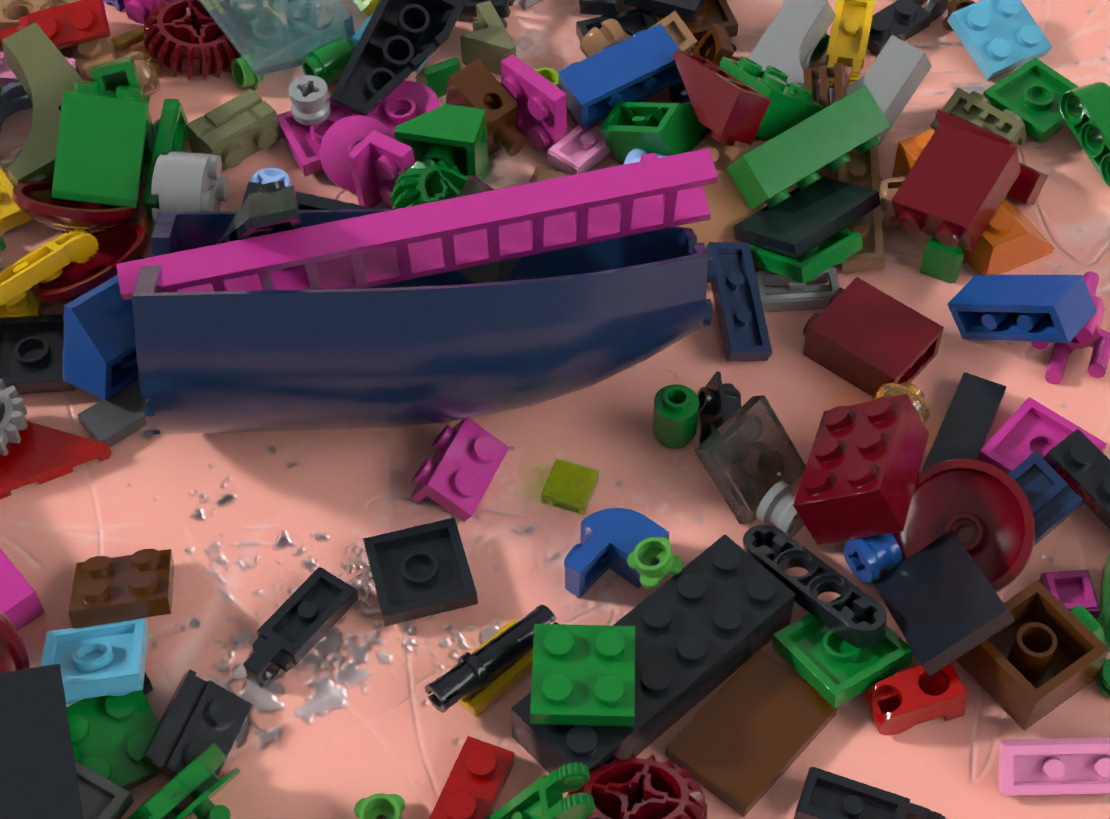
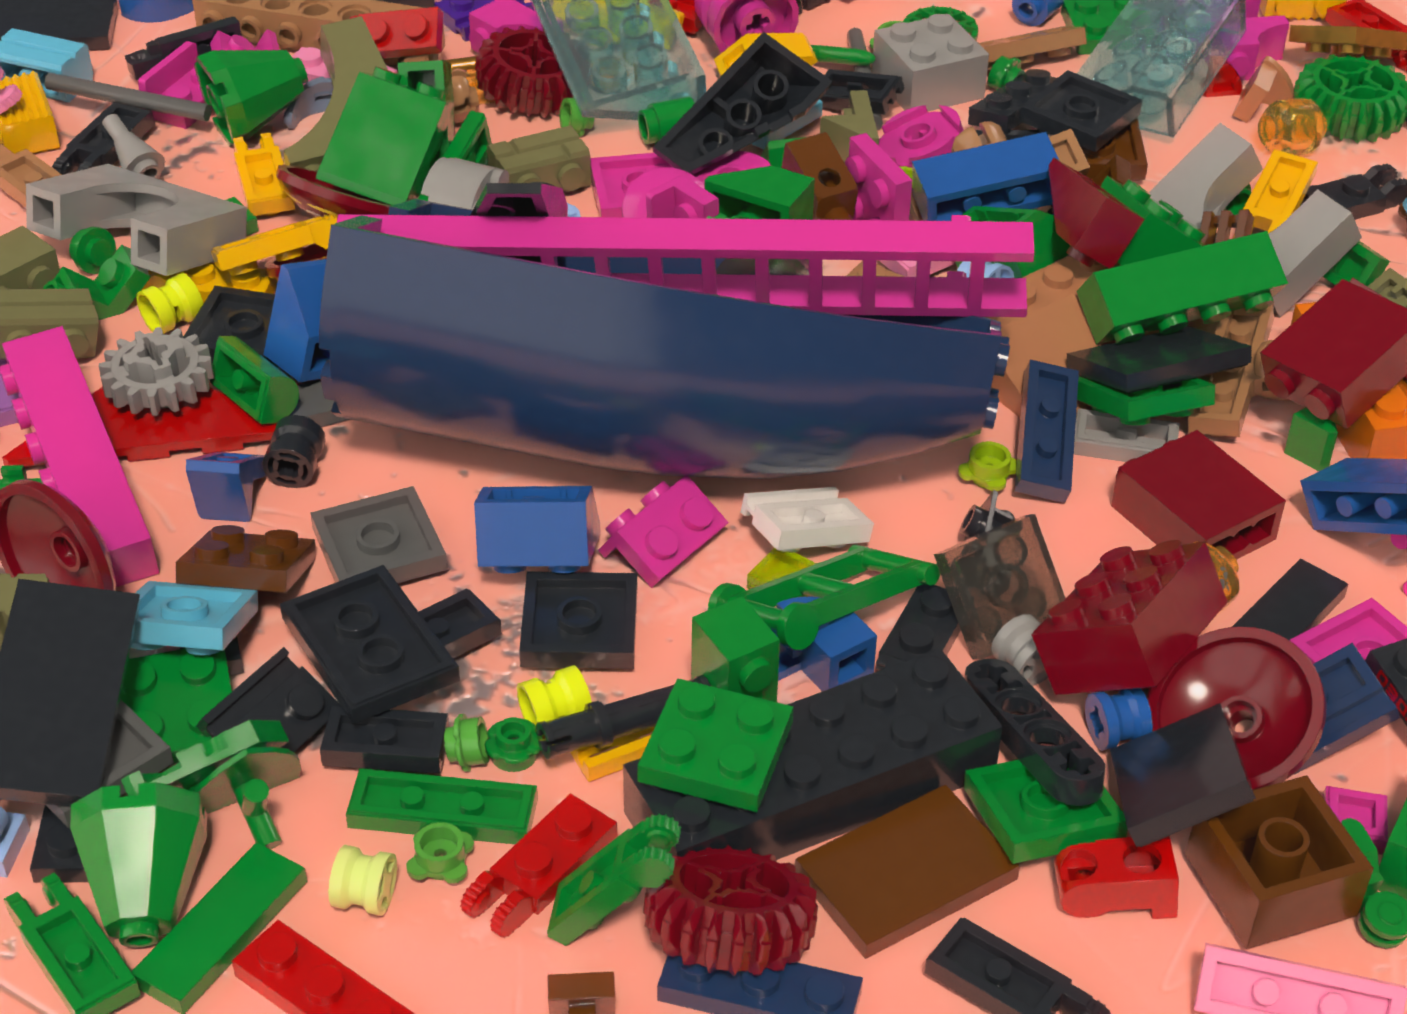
camera: 15 degrees right, 10 degrees down
light grey wheel [288,75,331,125] -> none
bright green plate [627,537,684,589] -> none
green brick [652,384,699,449] -> none
none -> blue slope [186,452,267,522]
none -> green brick [209,336,299,424]
none -> black wheel [262,415,326,488]
none -> black tile [280,565,460,724]
none -> dark grey plate [310,486,448,583]
none -> black plate [320,706,450,774]
none -> green tile [346,768,538,845]
none -> bright green plate [444,714,489,772]
none -> blue slope [474,486,601,574]
none -> green plate [484,717,543,772]
none -> neon yellow wheel [517,665,592,736]
none -> green brick [691,596,780,702]
none -> green piece [708,544,940,650]
none -> white plate [740,487,874,552]
none -> black hinge [876,584,972,670]
none -> dark pink plate [879,105,964,168]
none -> lime plate [958,441,1017,491]
none -> green tile [1323,240,1390,286]

